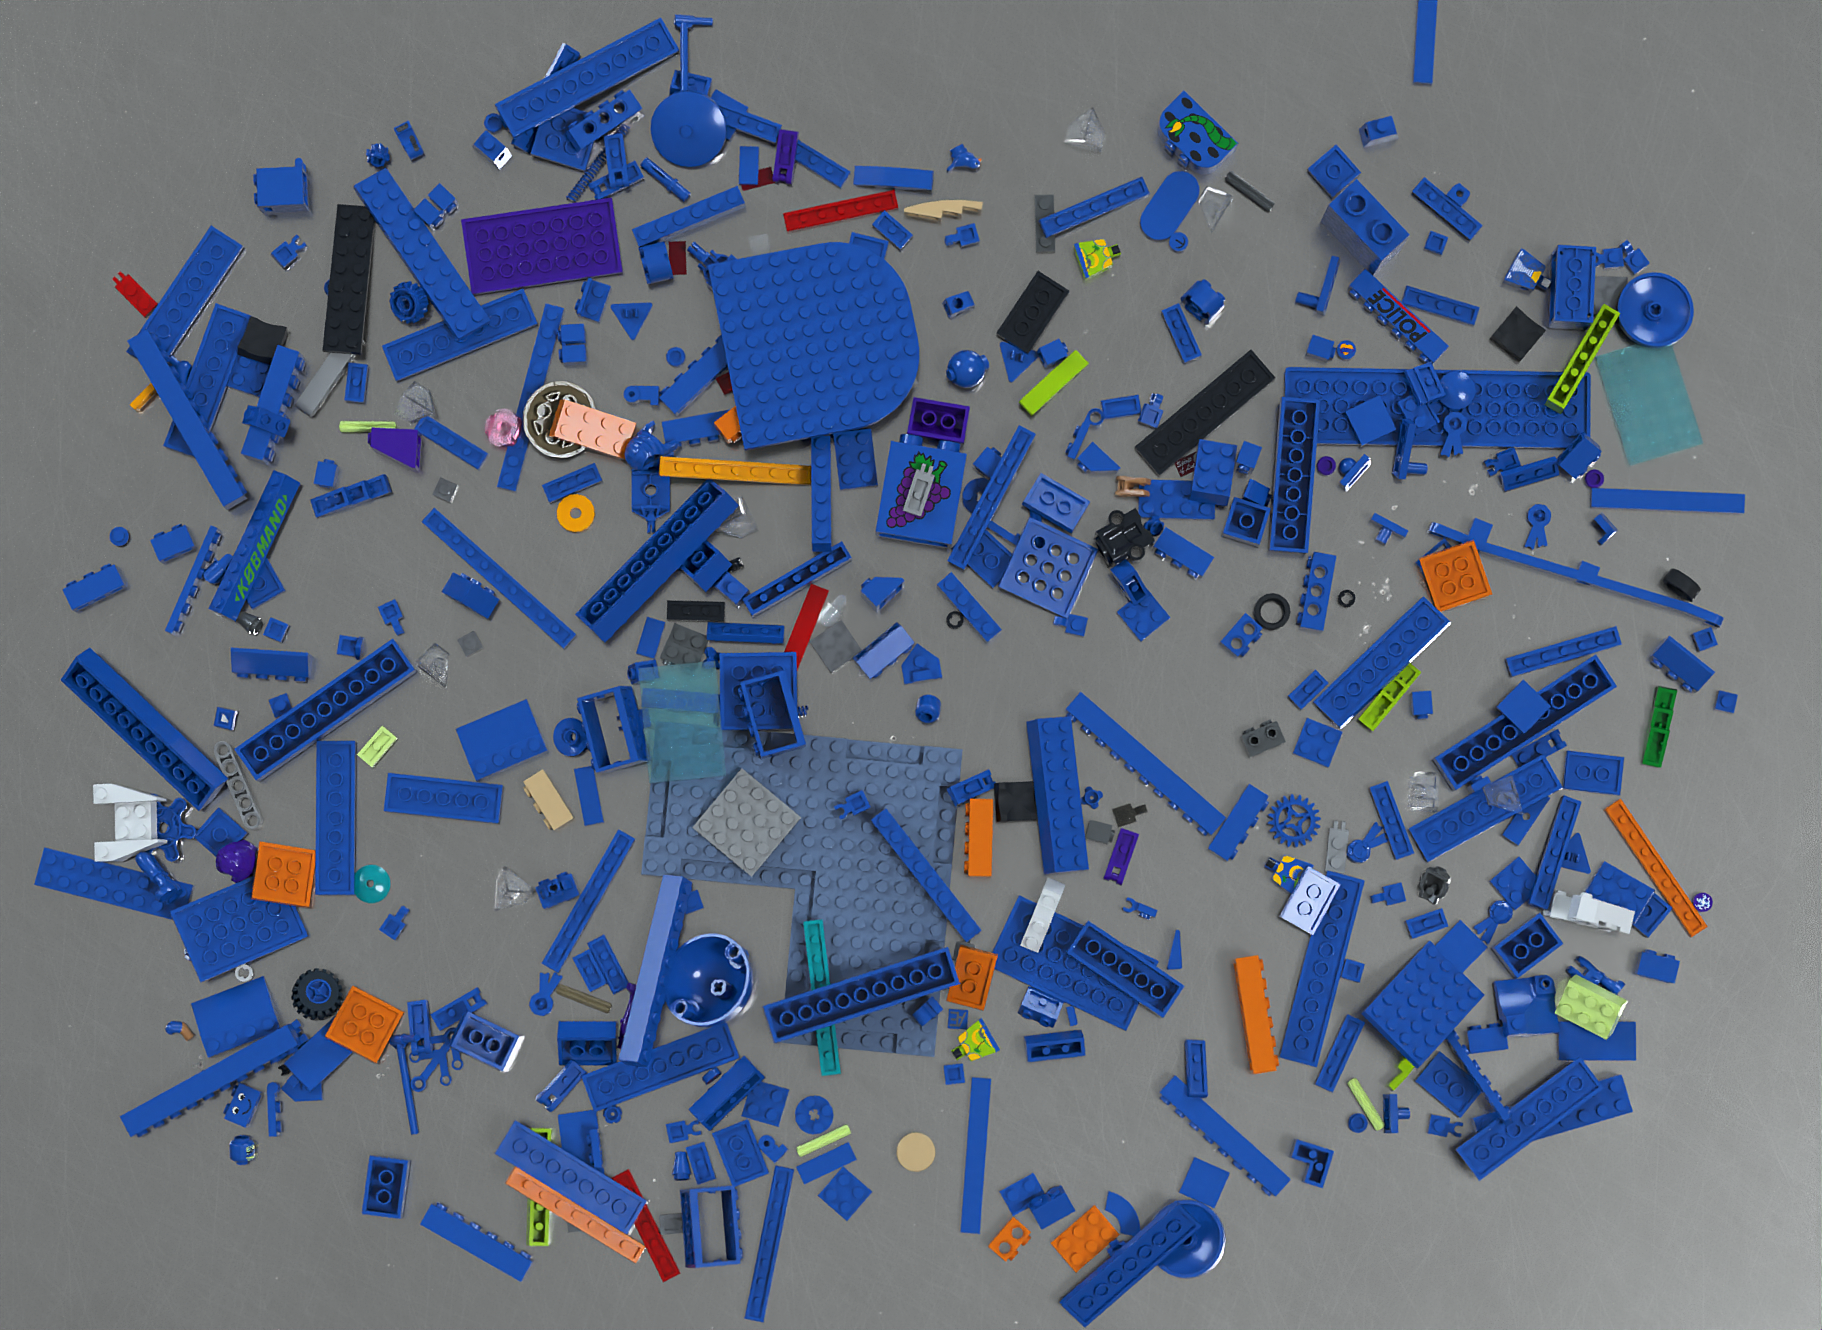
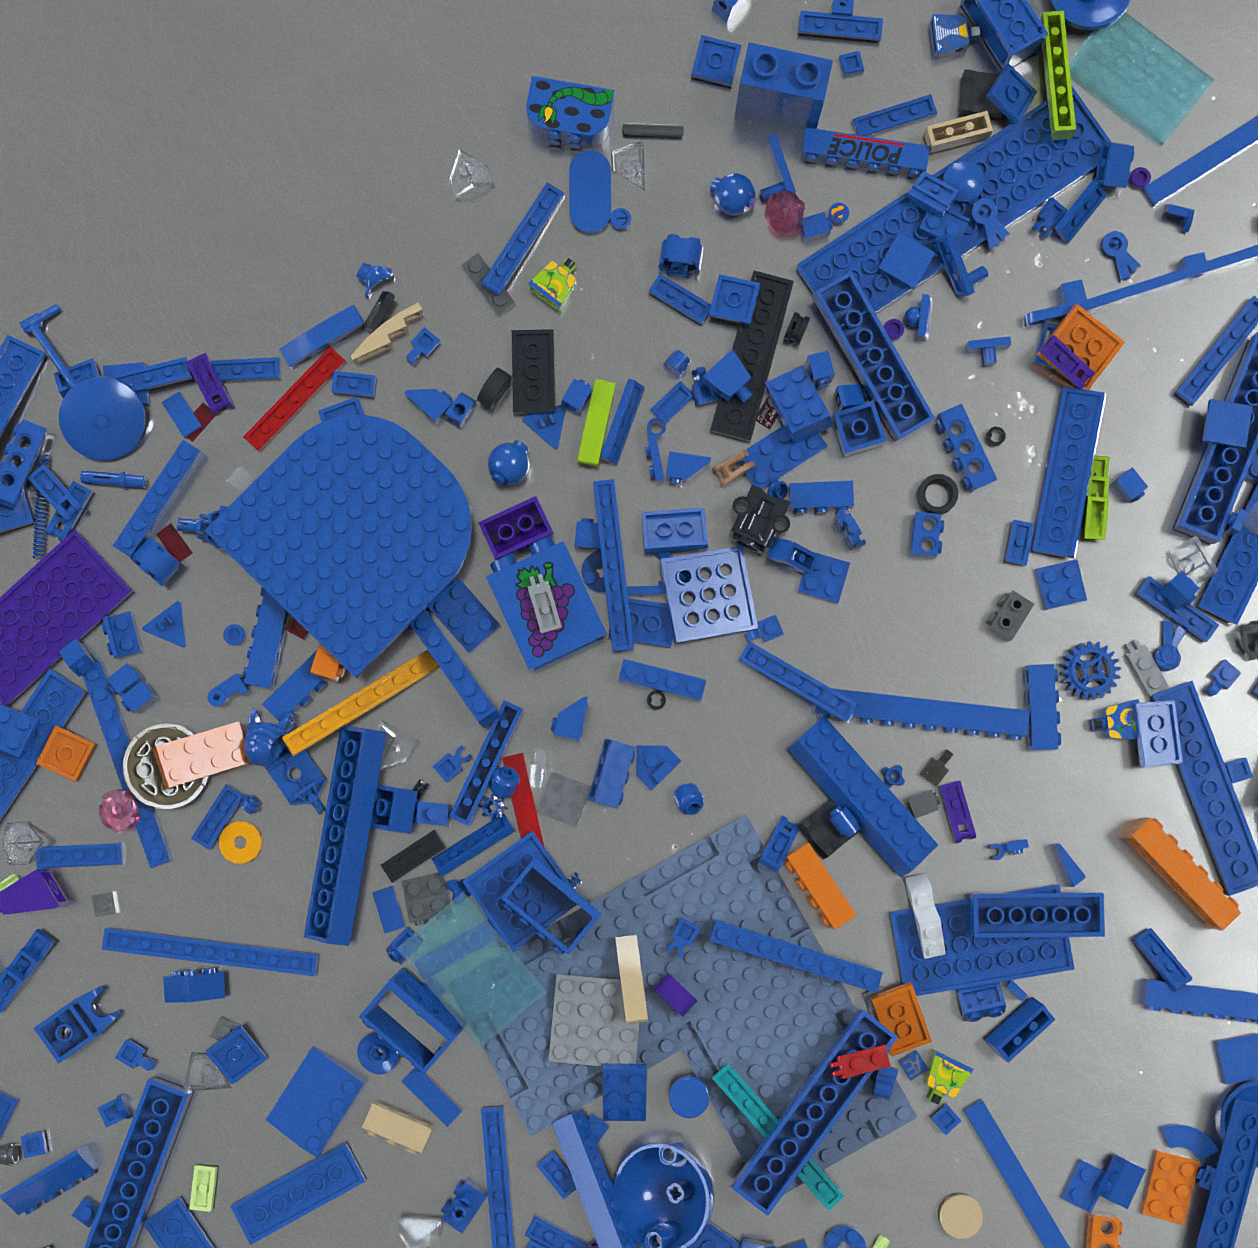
camera: 35 degrees left, 0 degrees up
none -> blue brick [34,986,121,1064]
none -> orange tile [36,725,95,782]
none -> blue brick [59,639,96,677]
none -> blue plate [205,1024,267,1084]
none -> blue plate [240,794,260,814]
none -> black tile [362,291,395,332]
none -> blue slope [404,389,452,425]
none -> blue plate [432,745,473,783]
none -> black tyre [477,367,512,409]
none -> blue gear [479,794,507,821]
none -> blue head [489,766,519,798]
none -> blue plate [536,1150,576,1199]
none -> blue tile [600,379,645,465]
none -> blue plate [603,1064,647,1121]
none -> tan slope [615,935,648,1024]
none -> dark purple beam [653,973,698,1017]
none -> blue leg [663,350,691,379]
none -> blue head [669,1076,709,1118]
none -> blue torso [701,350,753,403]
none -> blue plate [709,274,761,325]
none -> blue brick [710,173,757,216]
none -> blue plate [739,641,859,723]
none -> clear pink plate [766,190,805,233]
none -> black wheel [784,312,810,345]
none -> blue brick [829,805,860,838]
none -> red hinge [829,1044,891,1079]
none -> blue plate [835,508,866,549]
none -> tan brick [924,111,993,153]
none -> blue tile [986,64,1037,124]
none -> dark purple plate [1039,335,1095,390]
none -> blue brick [1160,570,1200,610]

